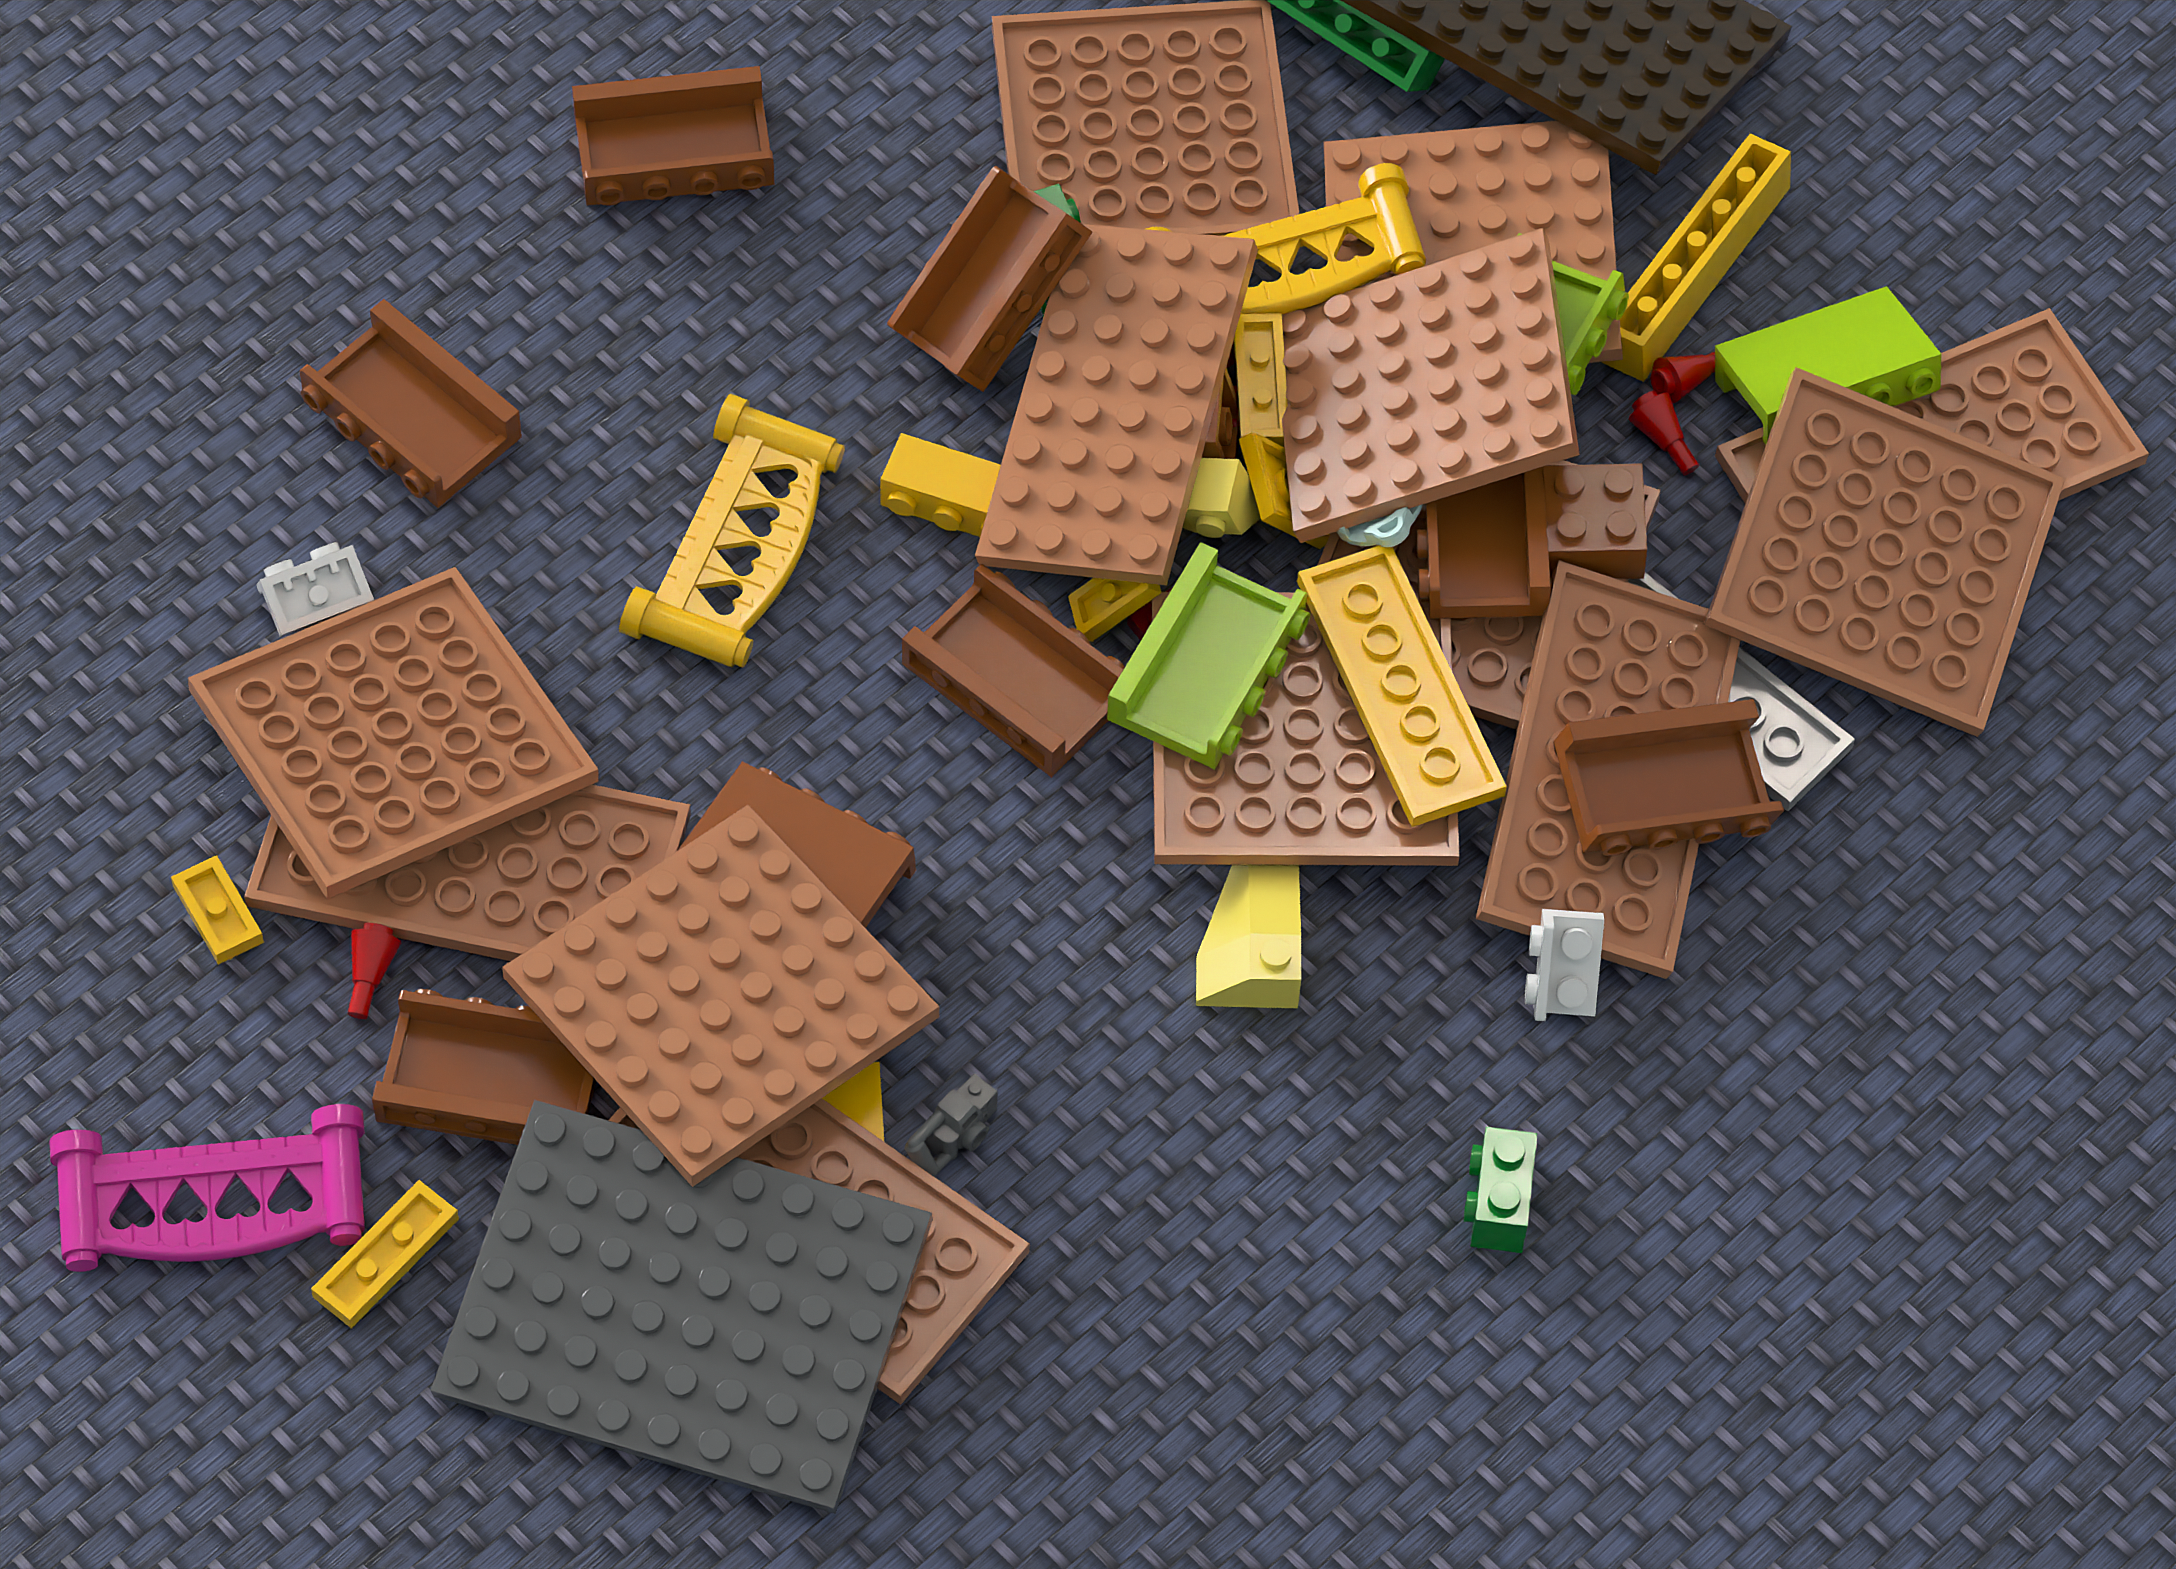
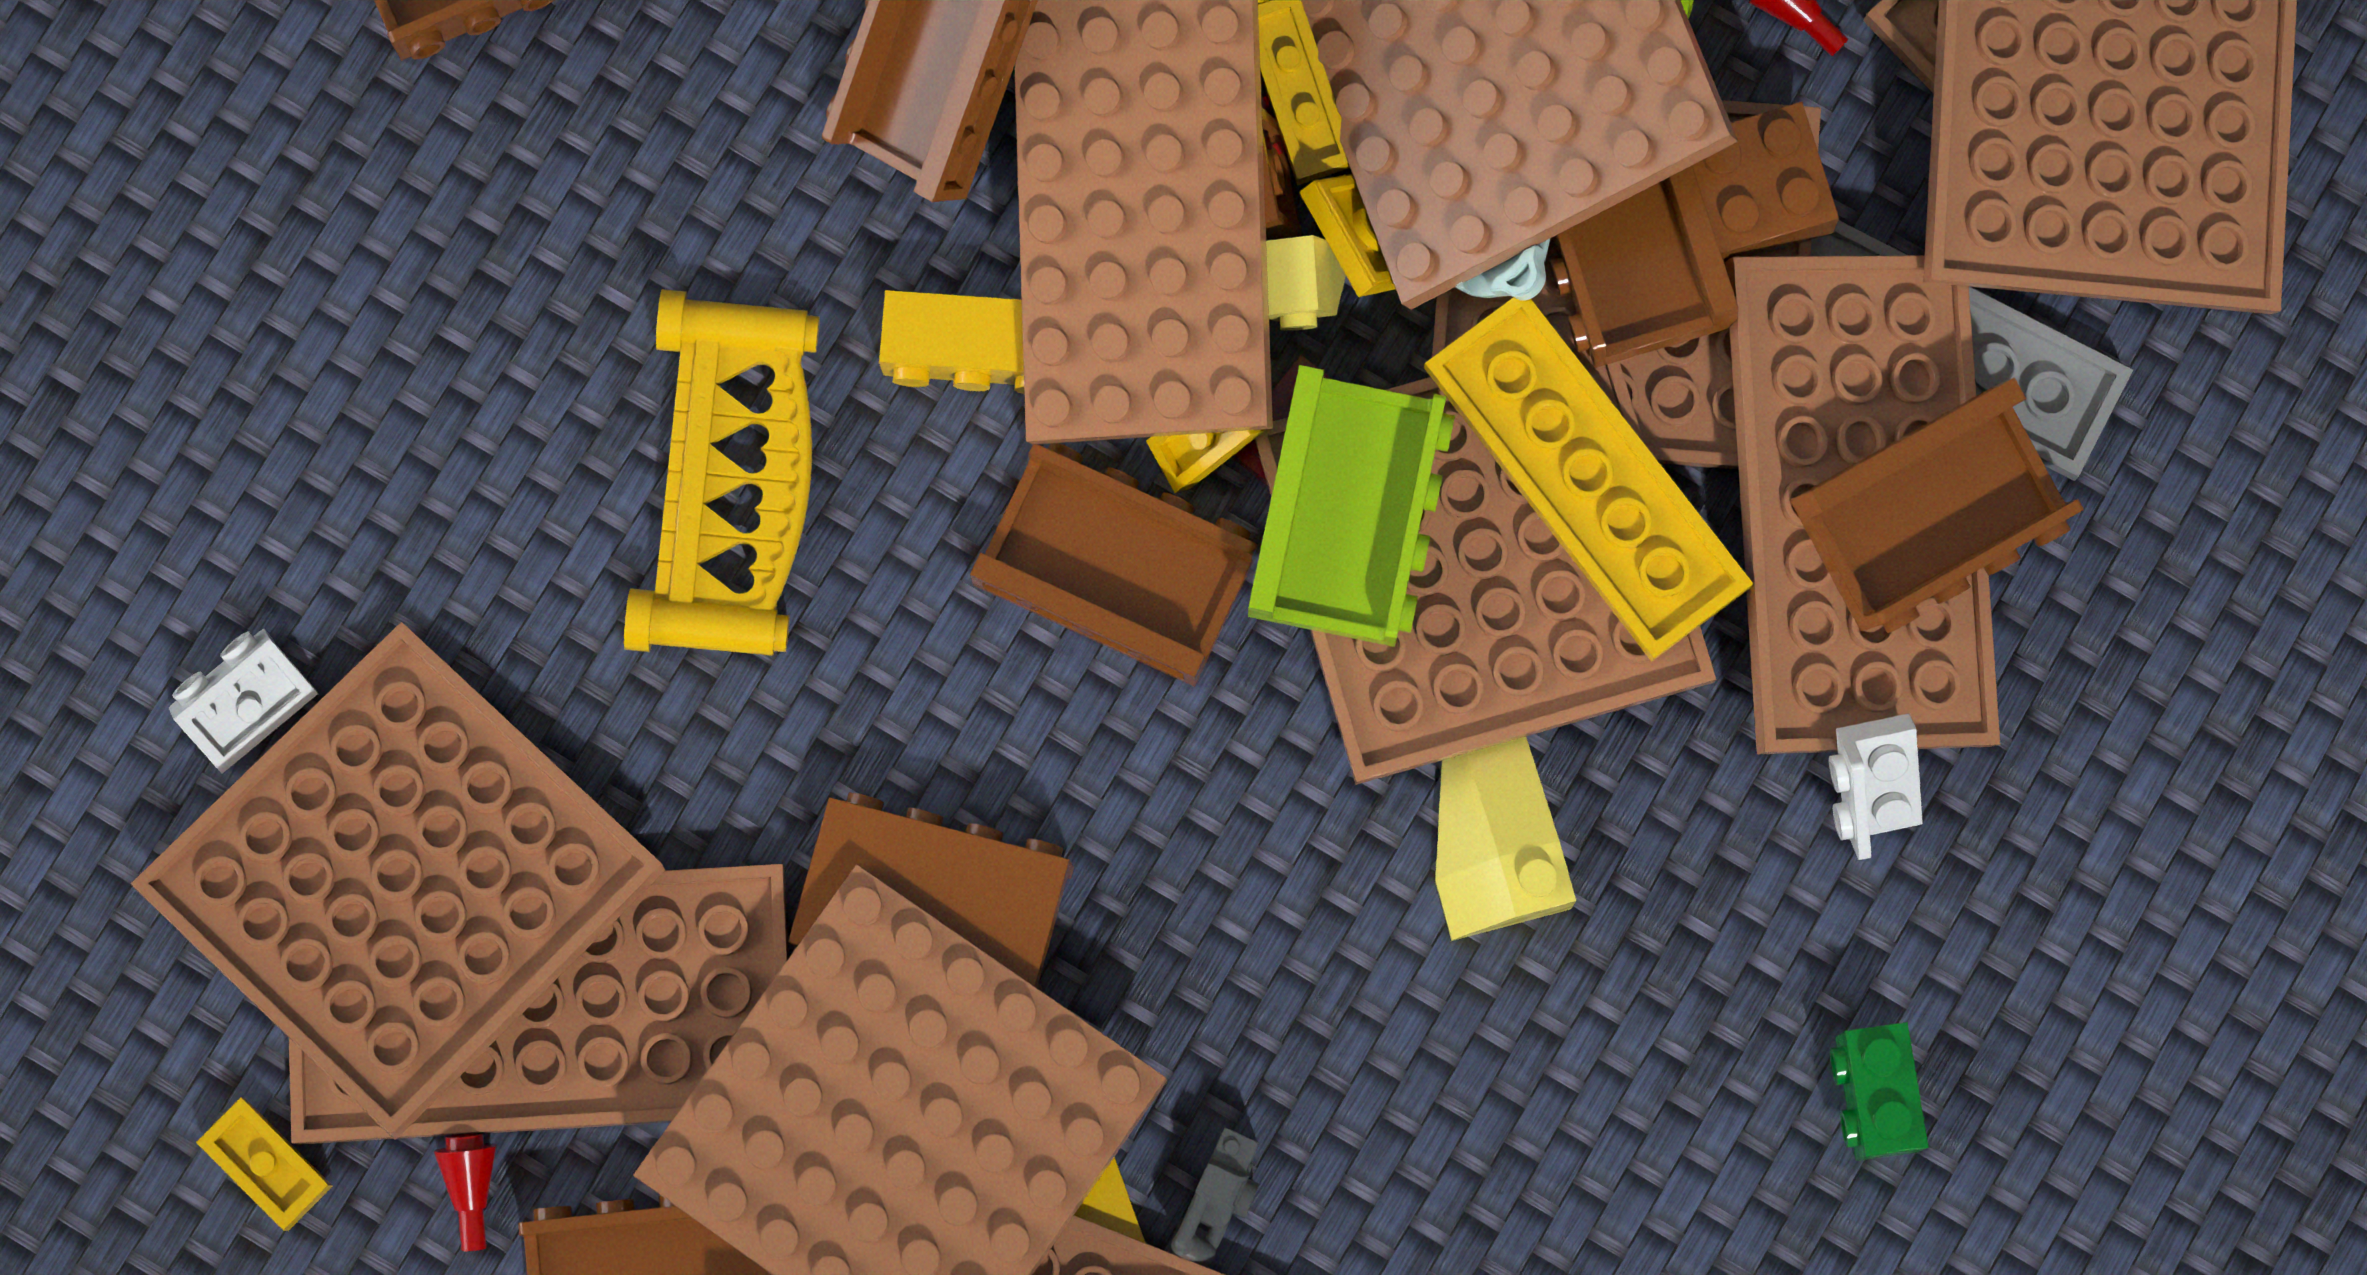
camera: 10 degrees left, 20 degrees up
dark orange panel [299,299,522,508] -> none

